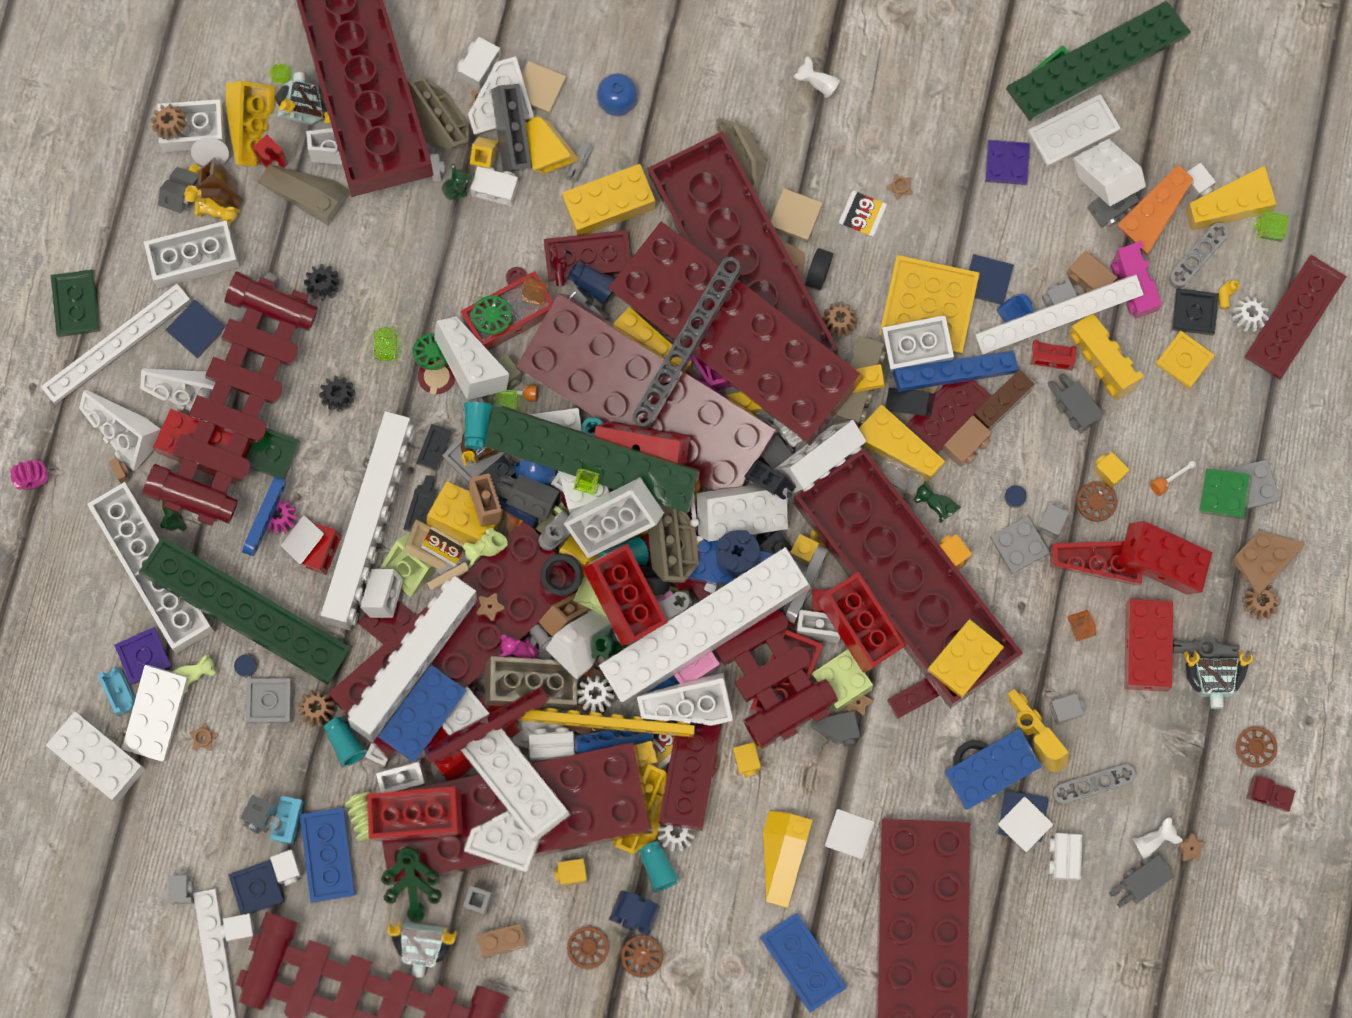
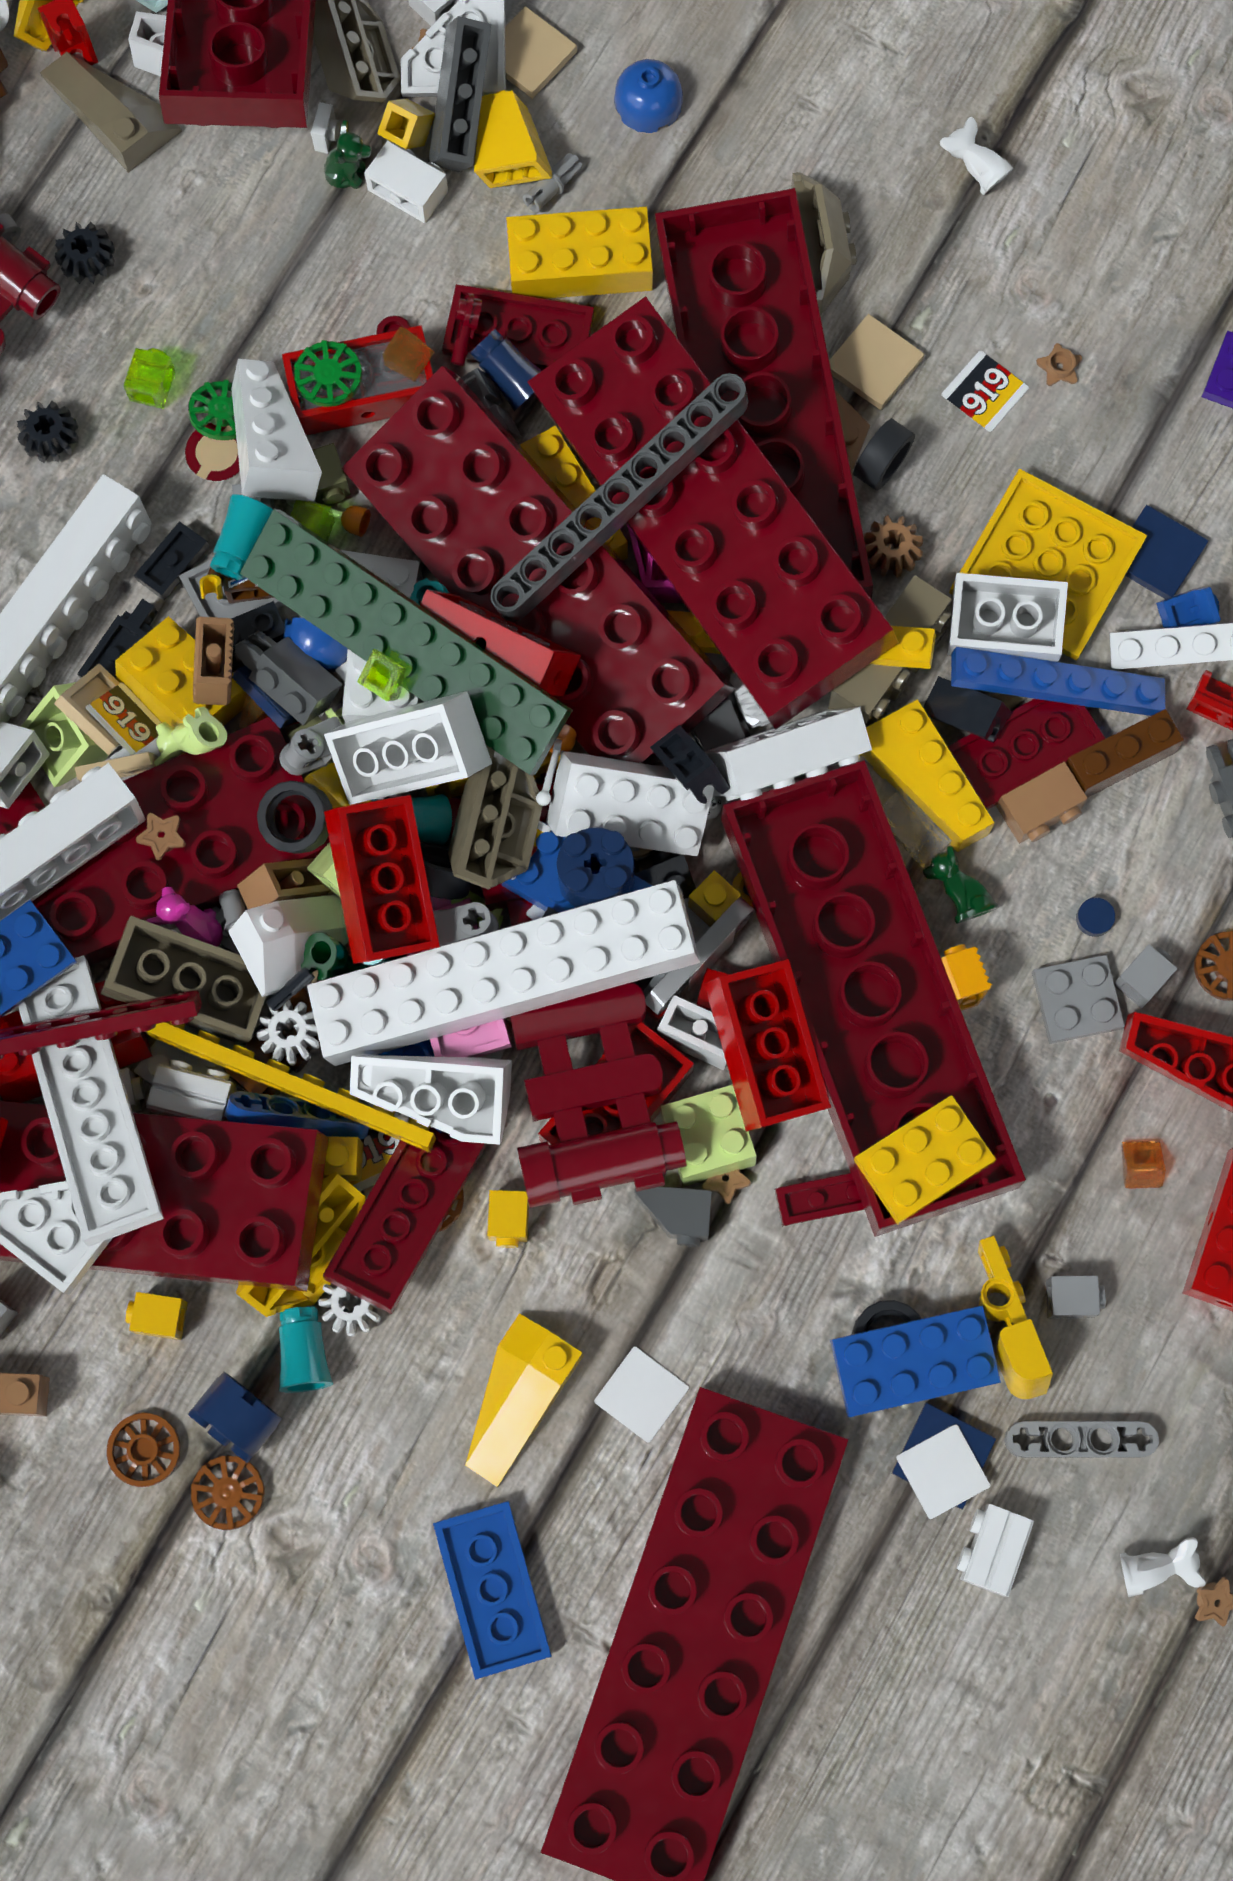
camera: 20 degrees right, 0 degrees up
dark grey hinge [1109,855,1175,908] -> none
none -> black pin [267,967,315,1011]

